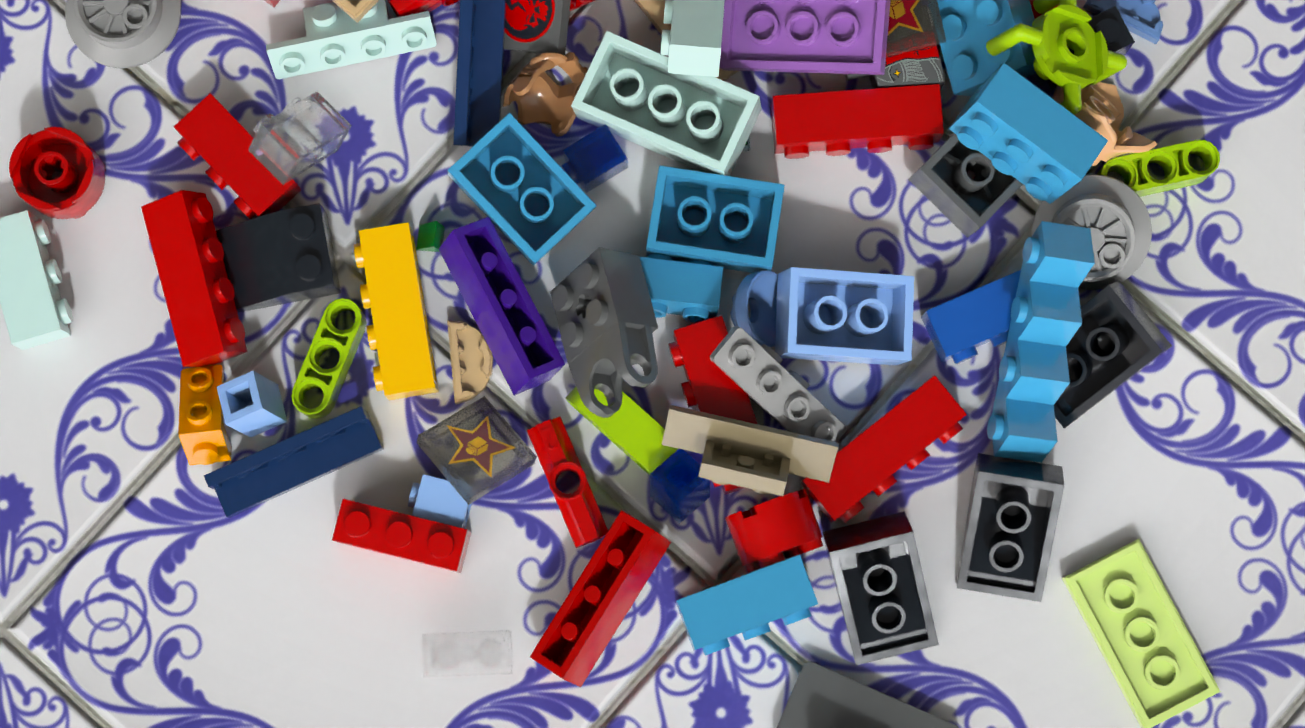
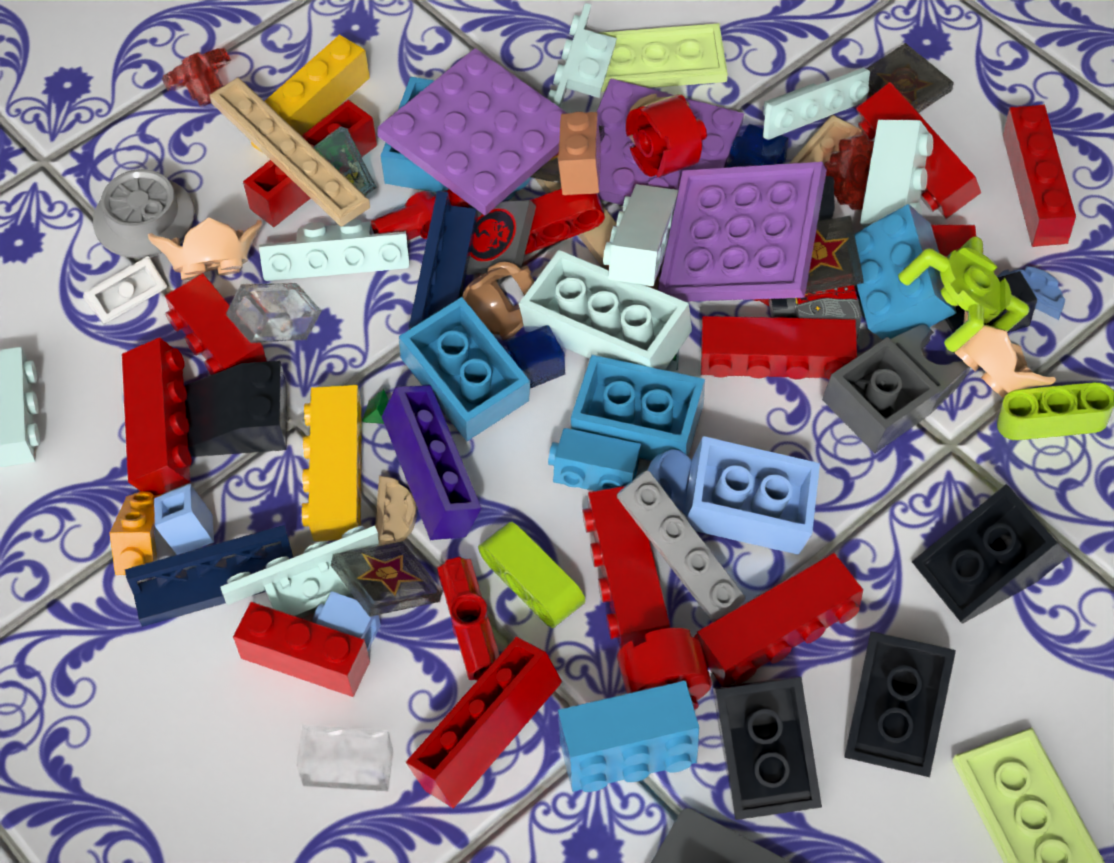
camera: 10 degrees right, 25 degrees down
red brick [9,127,106,219] -> none
lime beam [291,298,367,419] -> none
dark grey brick [550,247,658,418] -> none
clear blue brick [650,449,711,524] -> none
dark tan bracket [662,405,839,496] -> none
blue brick [921,270,1021,364] -> none
dark azure brick [949,63,1108,204] -> none
dark azure brick [987,221,1095,463] -> none
light grey wheel [1032,174,1152,290] -> none
none -> white slope [83,256,168,324]
none -> light nougat brick [148,217,262,280]
none -> light aqua bracket [220,526,379,618]

